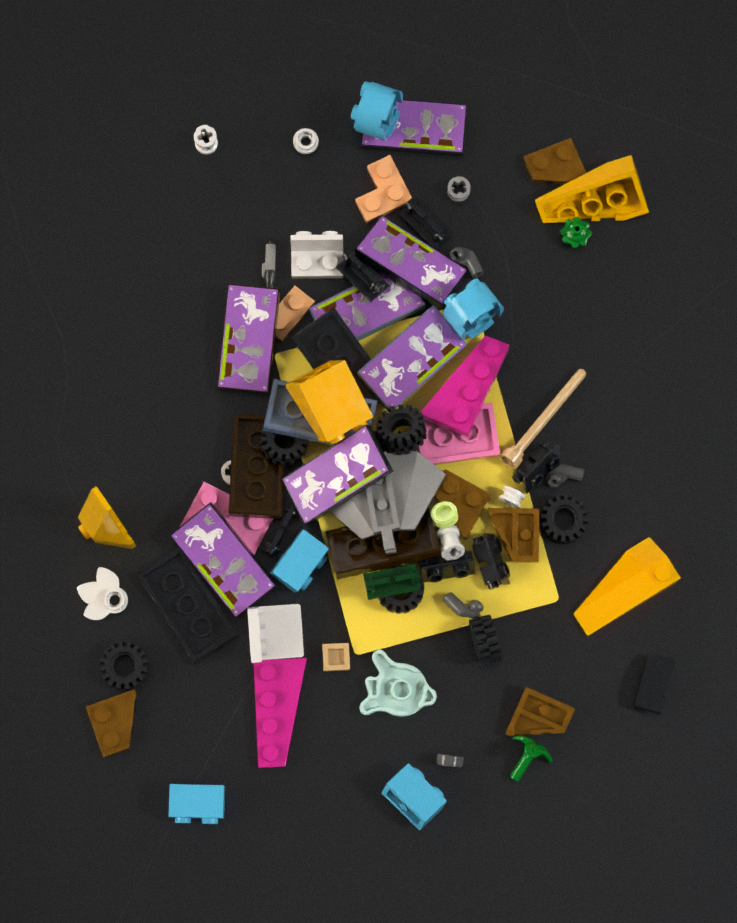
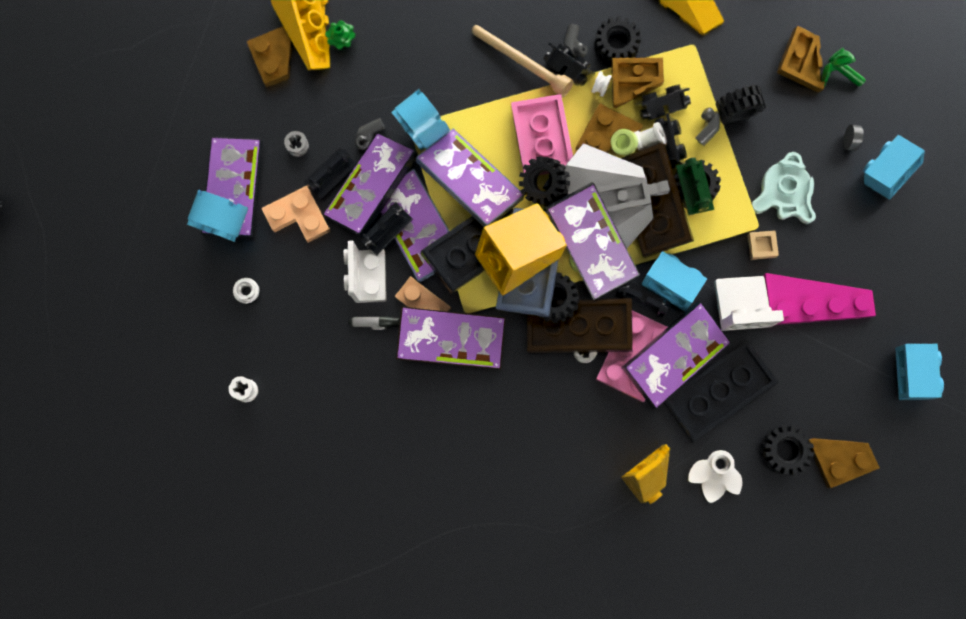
camera: 85 degrees left, 0 degrees up
dark pink wing [420,336,509,437] -> none

